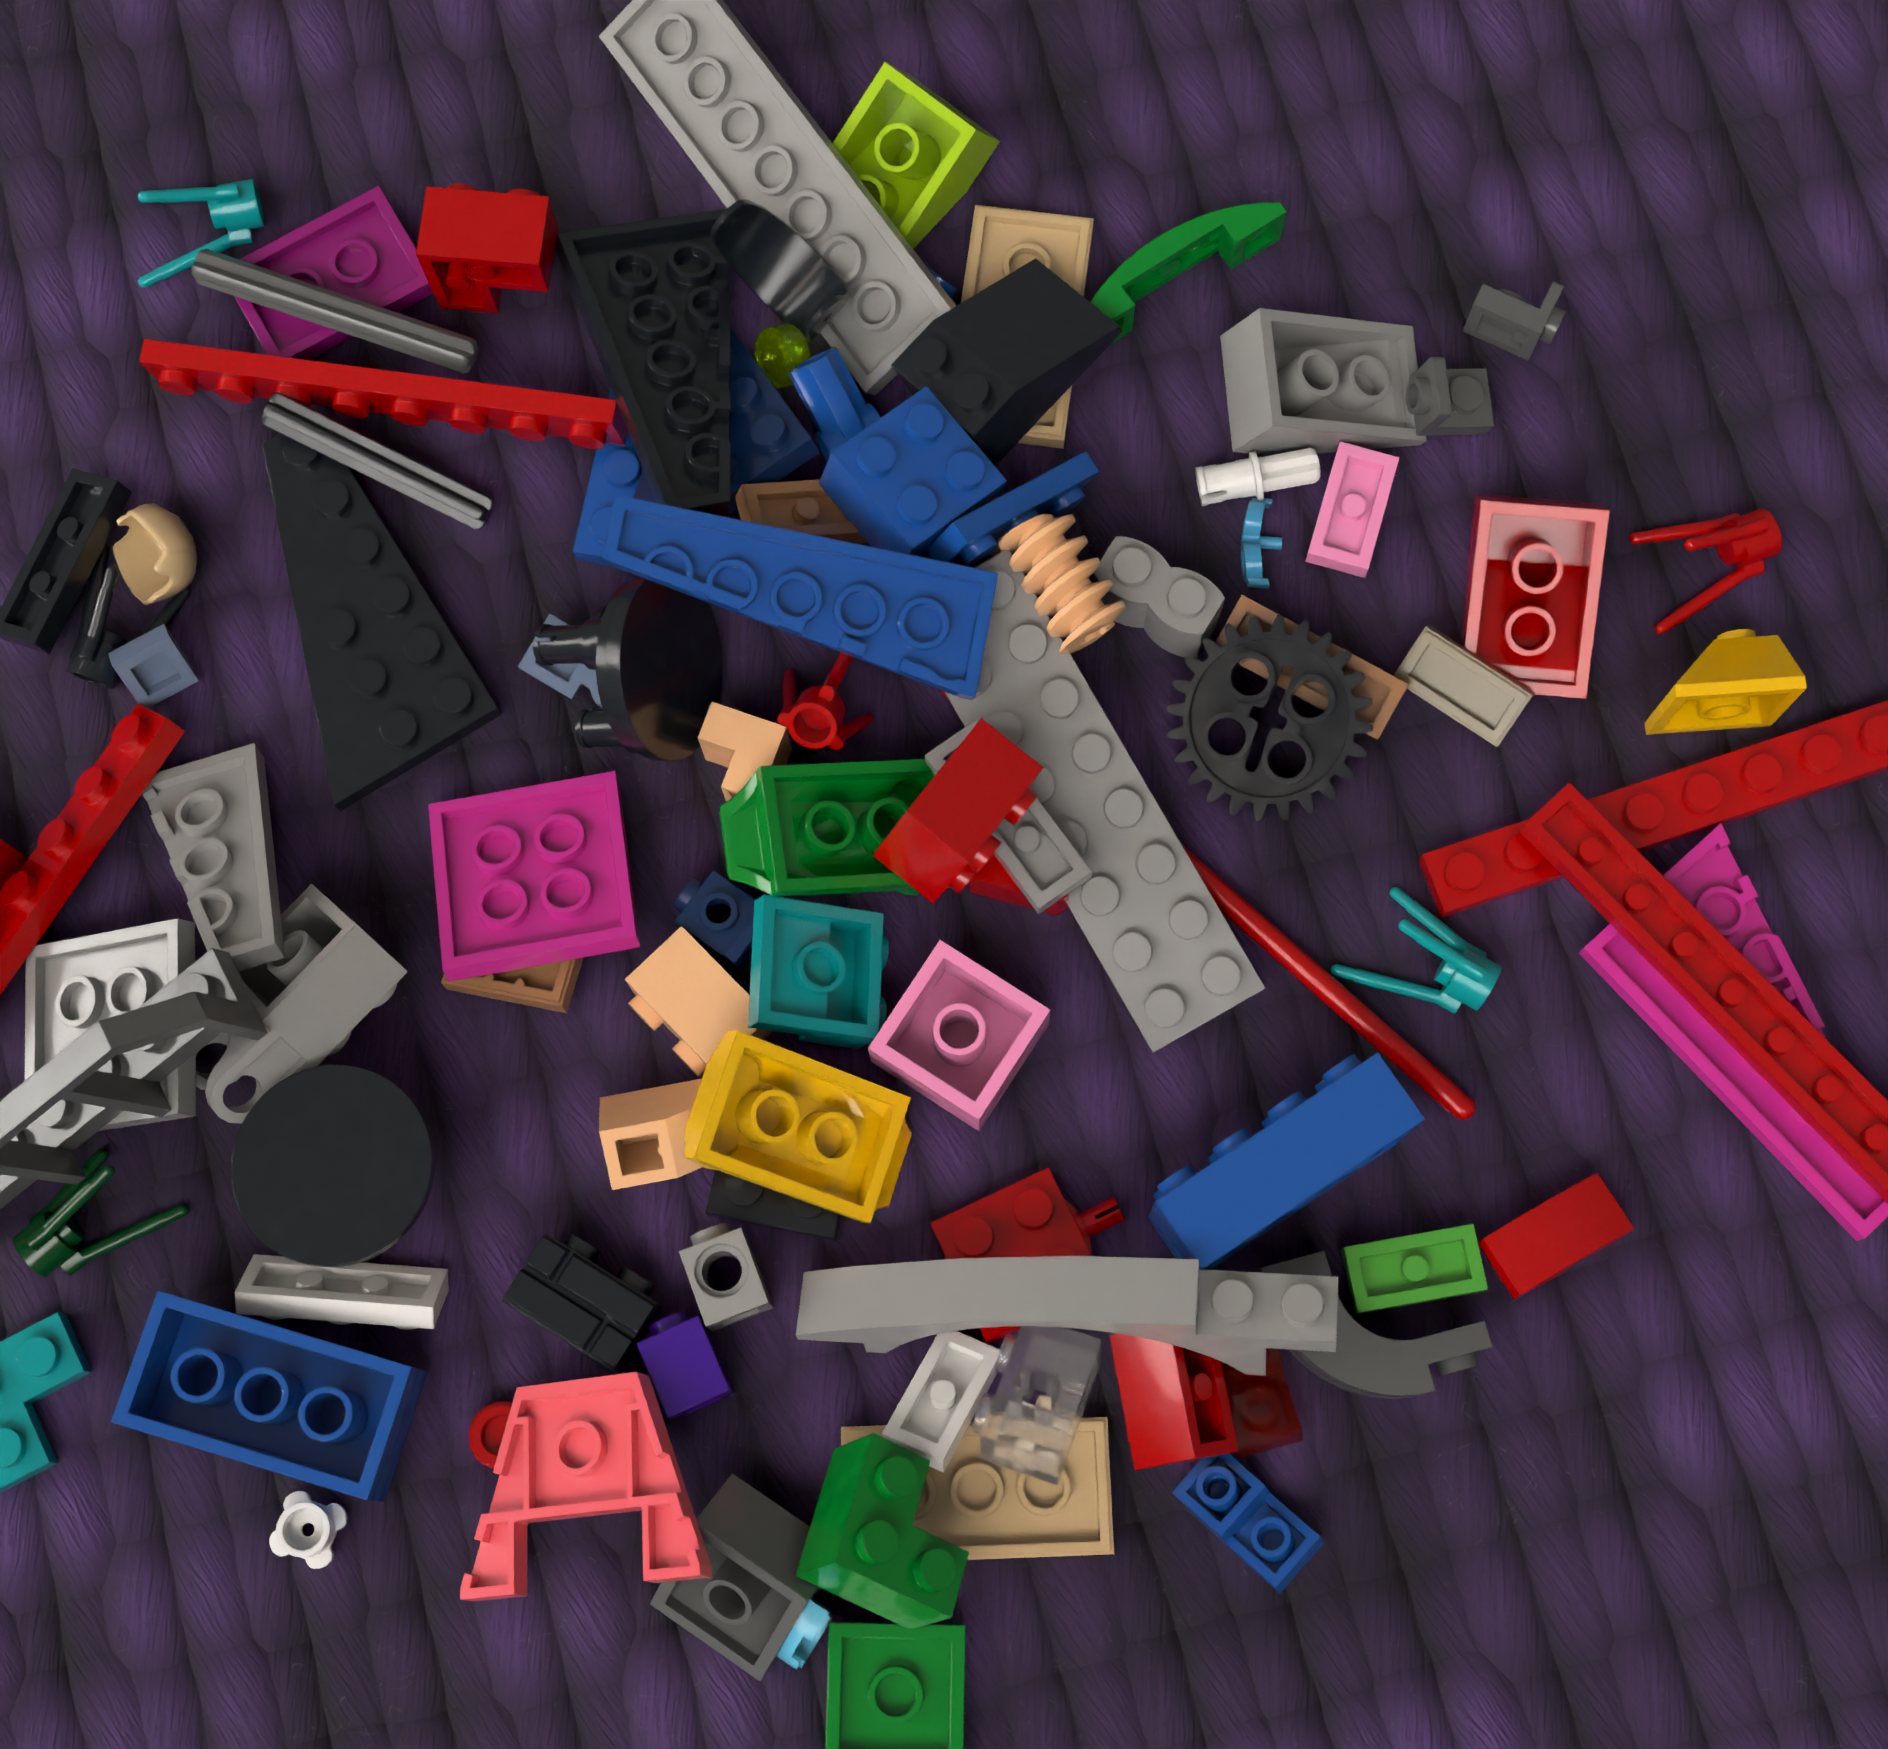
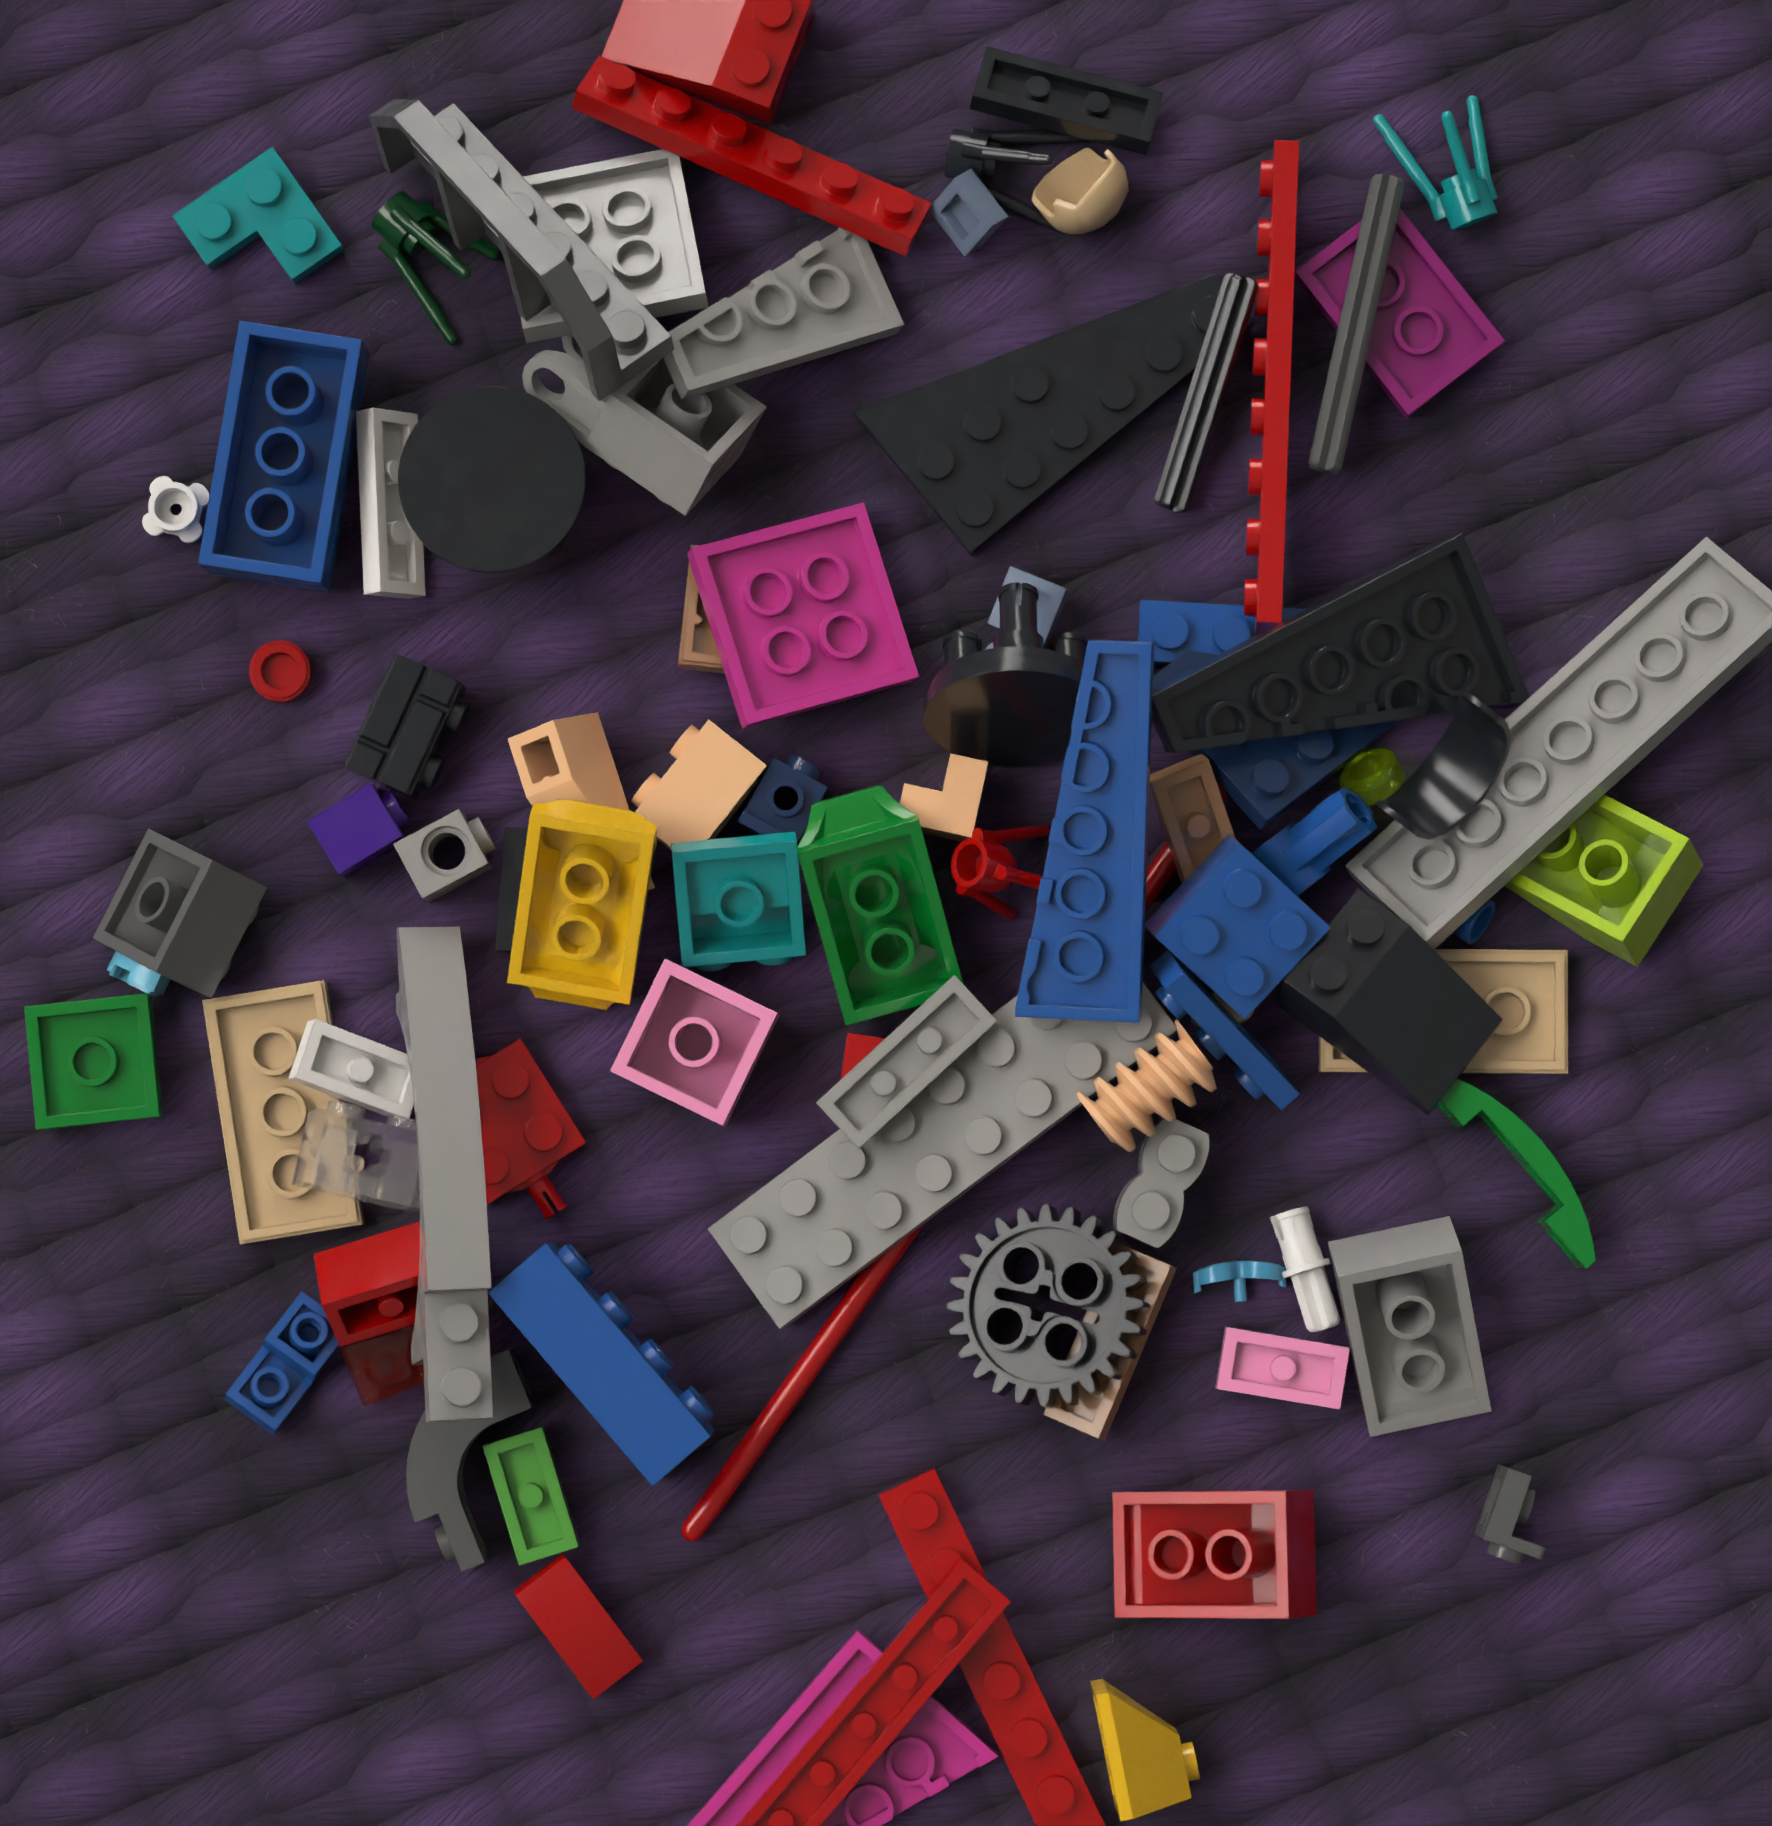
camera: 80 degrees right, 10 degrees up
red brick [416,183,558,314] -> none
coral wing [460,1372,712,1602] -> none
green brick [795,1433,969,1629] -> none
red brick [873,718,1044,904] -> none
teal plant [1330,887,1502,1014] -> none
tile [1393,624,1535,747] -> none
dark grey bracket [1406,357,1494,436] -> none
red plant [1629,508,1782,634] -> none

